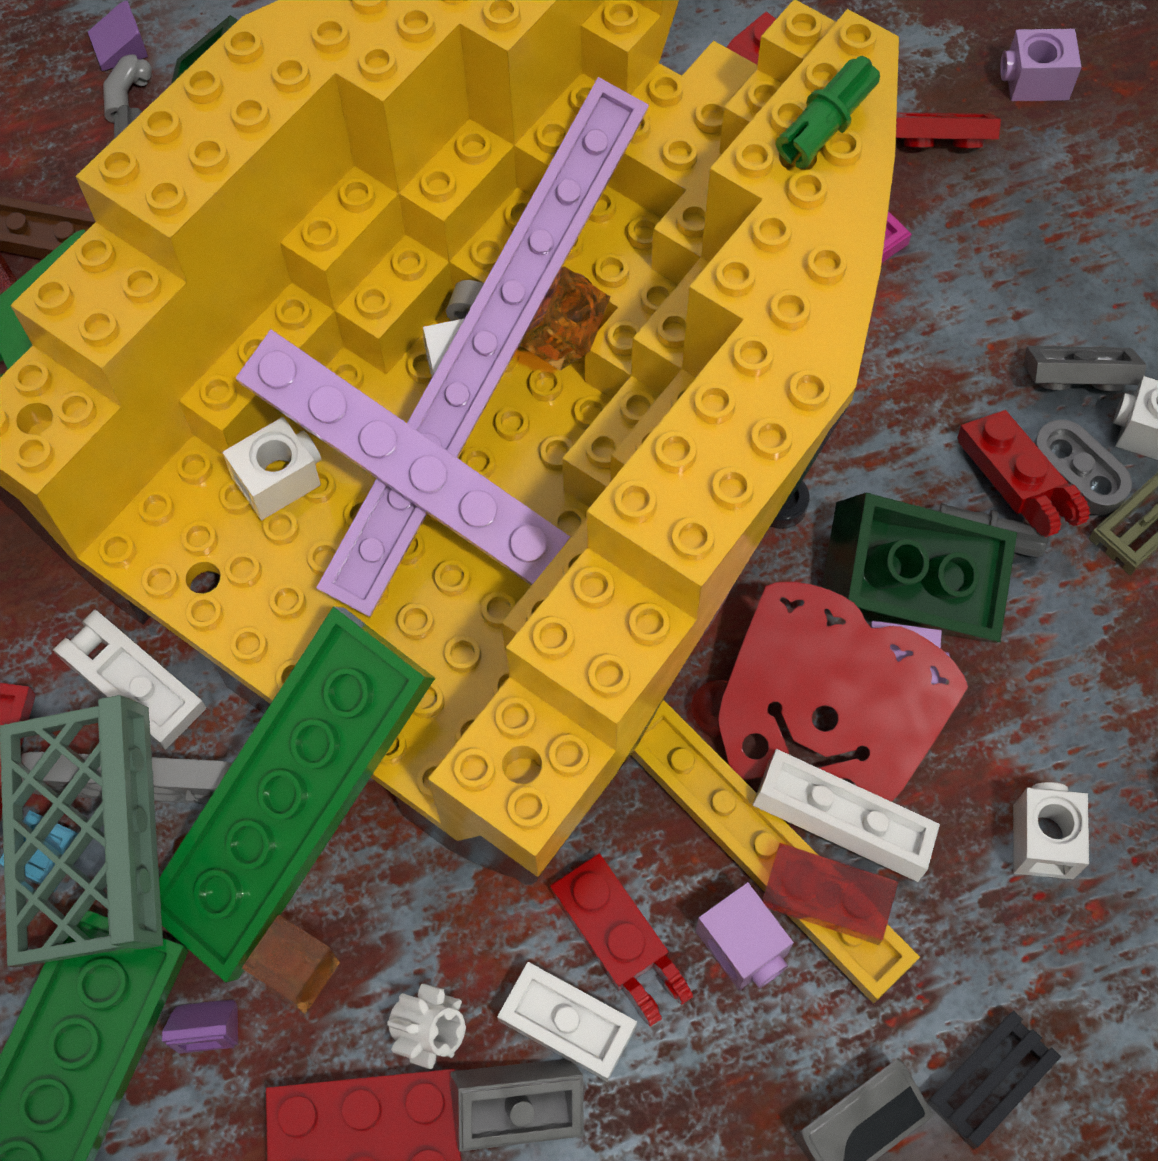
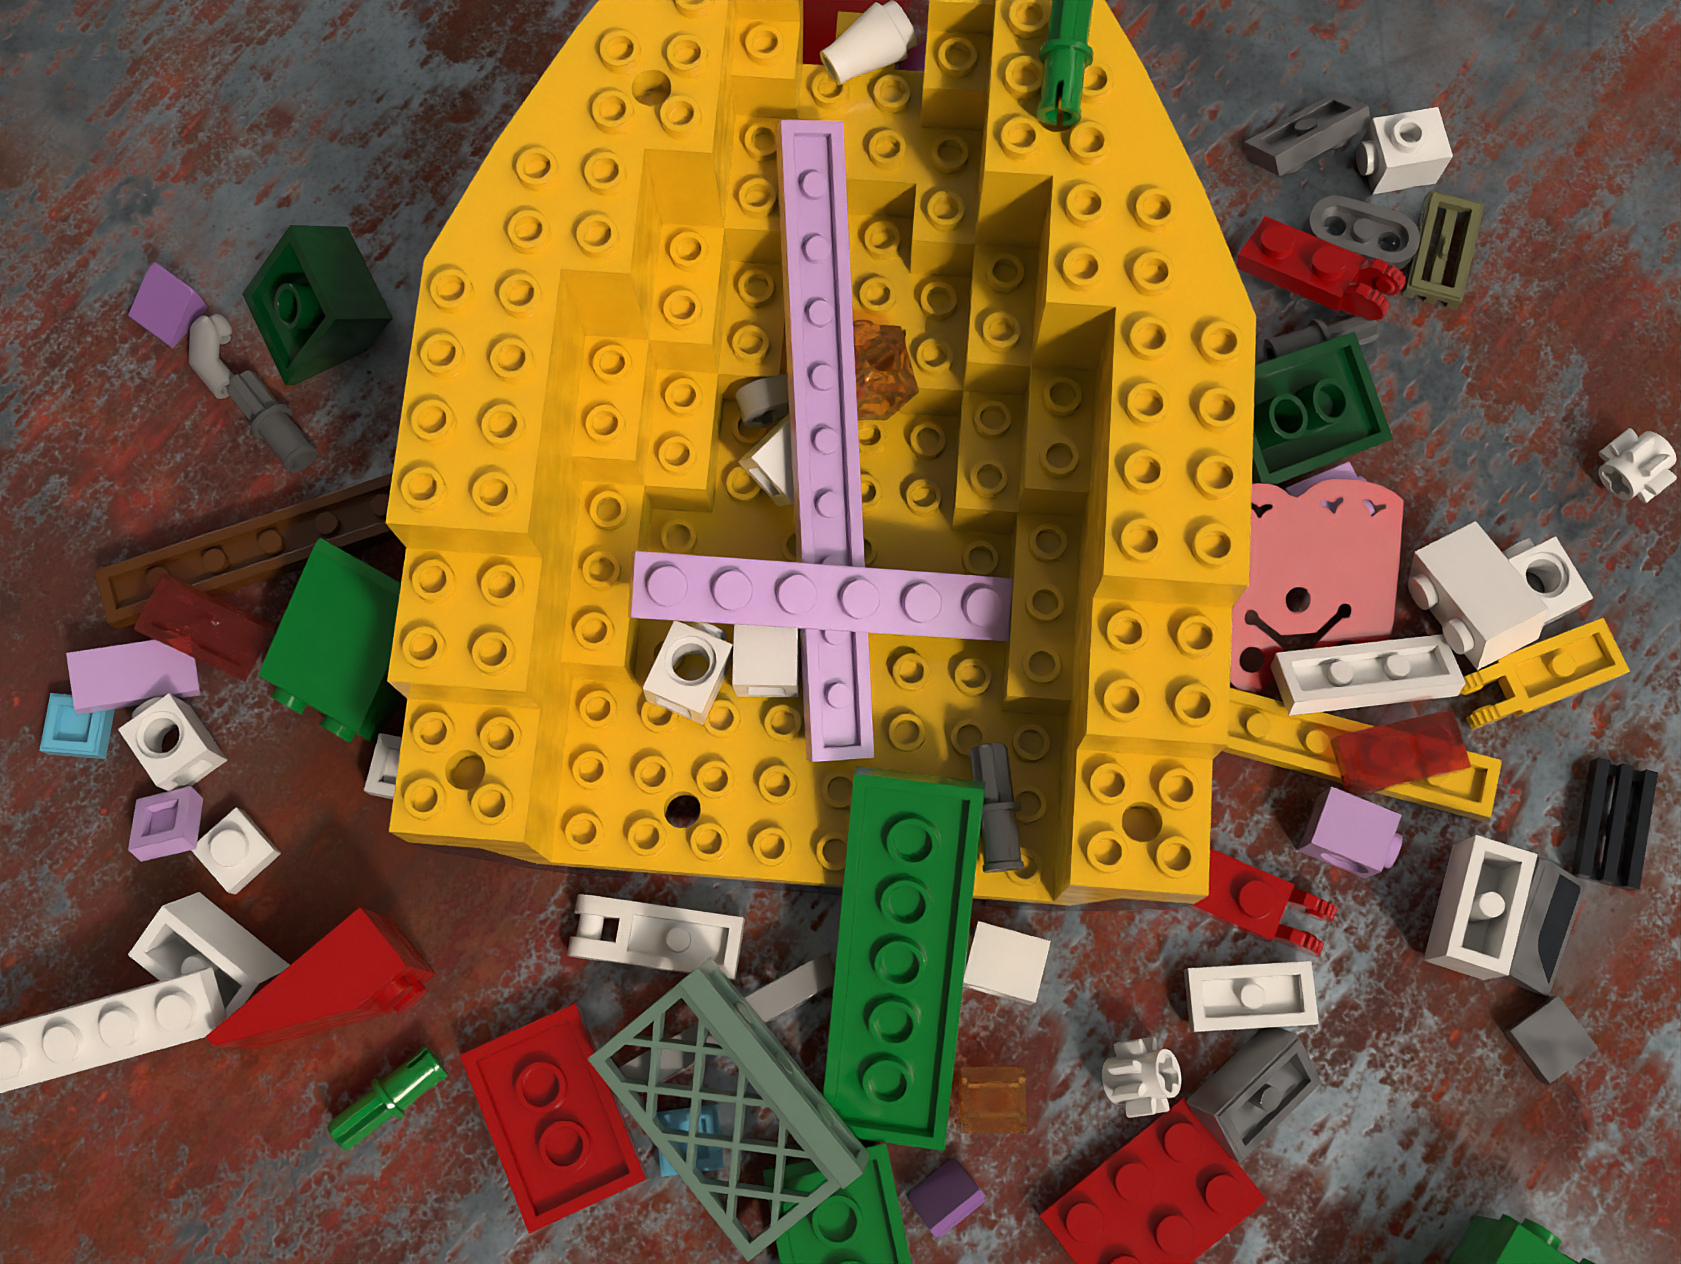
camera: 30 degrees left, 10 degrees up
none -> white brick [732,624,800,697]
none -> white cone [820,0,917,85]
none -> white brick [963,921,1051,1005]
none -> dark grey axle [970,743,1024,873]
none -> white brick [1408,521,1549,670]
none -> white brick [1424,835,1538,980]
none -> yellow hinge [1458,618,1630,730]

